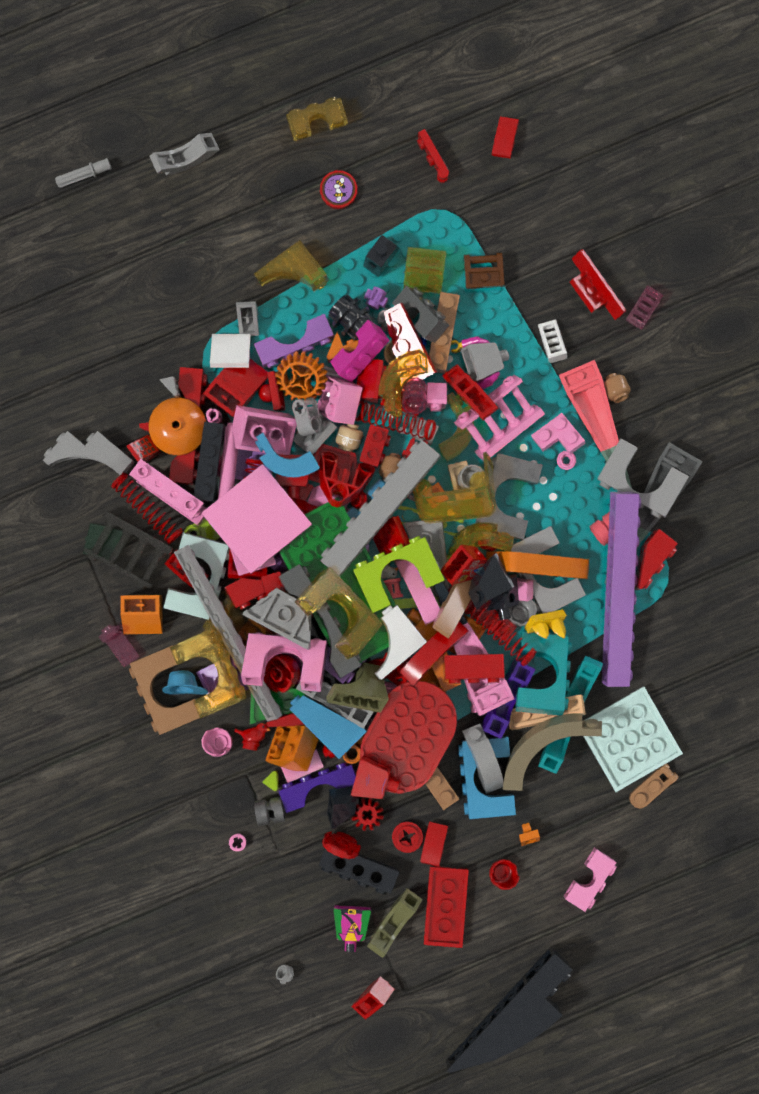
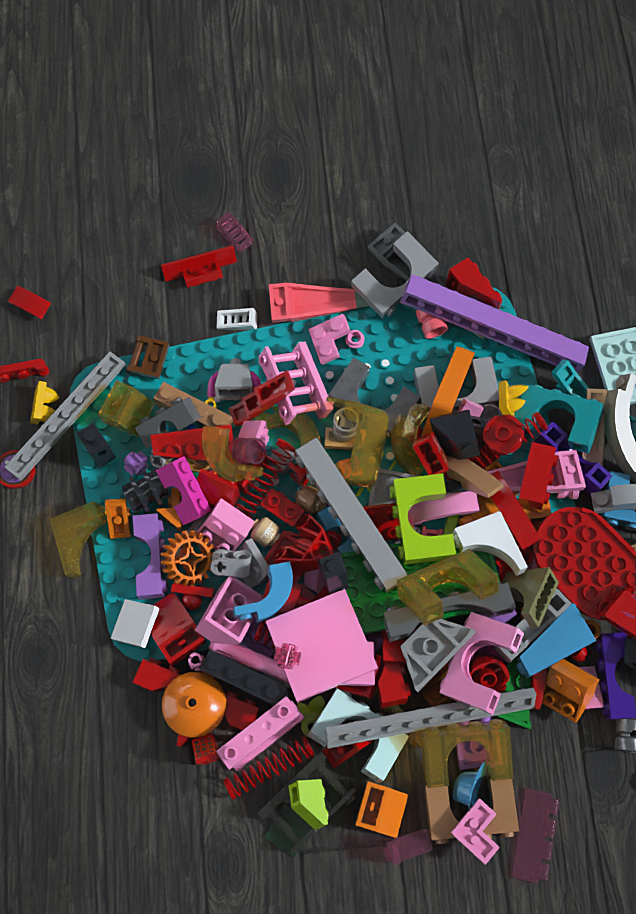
camera: 75 degrees left, 15 degrees down
light grey arch [43,431,135,475] -> none
light grey slope [160,377,182,398] -> none
bright pink hair [201,727,233,757] -> none
red animal [234,723,271,751] -> none
light grey slope [236,301,259,336] -> none
lime slope [262,770,279,791] -> none
medium nougat head [604,373,631,403] -> none
none -> light grey plate [5,352,126,481]
none -> yellow tile [30,381,59,425]
none -> orange slope [105,498,131,539]
none -> clear pink gear [274,643,301,669]
none -> lime slope [289,779,328,829]
none -> black slope [315,549,349,595]
none -> bright pink plate [450,799,500,865]
none -> red tile [483,415,524,455]
none -> clear pink windscreen [512,788,560,883]

